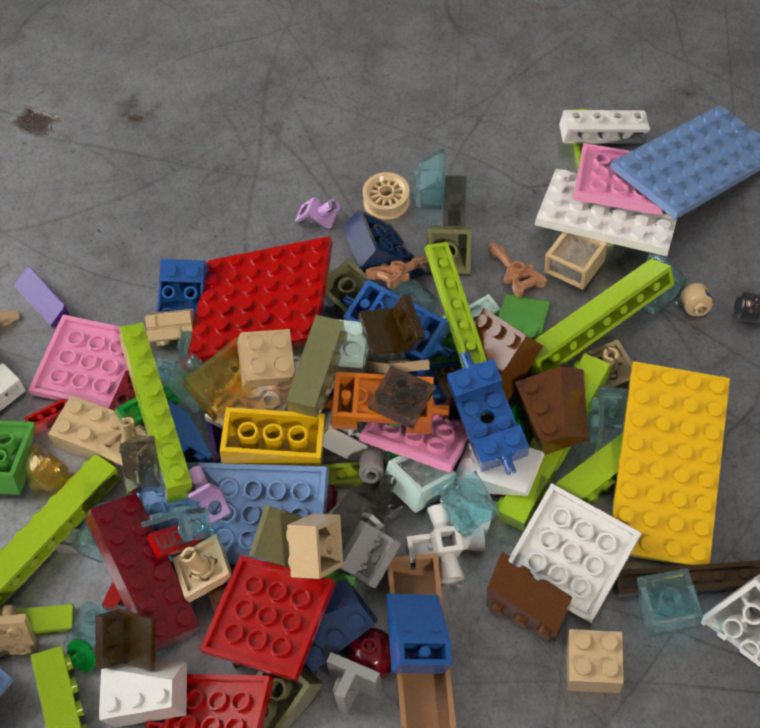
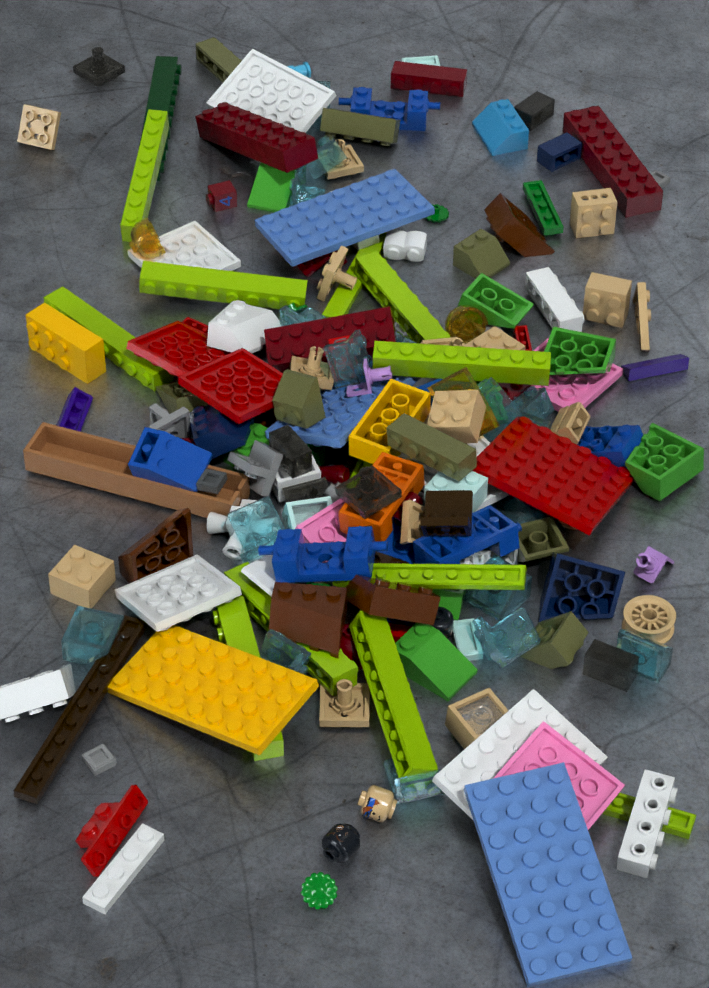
camera: 110 degrees right, 15 degrees down
dark brown bracket [95,609,156,671] -> none
clear smoke brick [120,436,161,494] -> none
tan brick [286,514,344,579] -> none
nougat piece [366,255,429,289] -> none
nougat piece [488,242,547,298] -> none
none -> dark grey plate [196,469,228,494]
none -> clear light blue bracket [472,608,541,668]
none -> bright green wedge [544,327,616,375]
none -> bright green wedge [625,423,704,501]

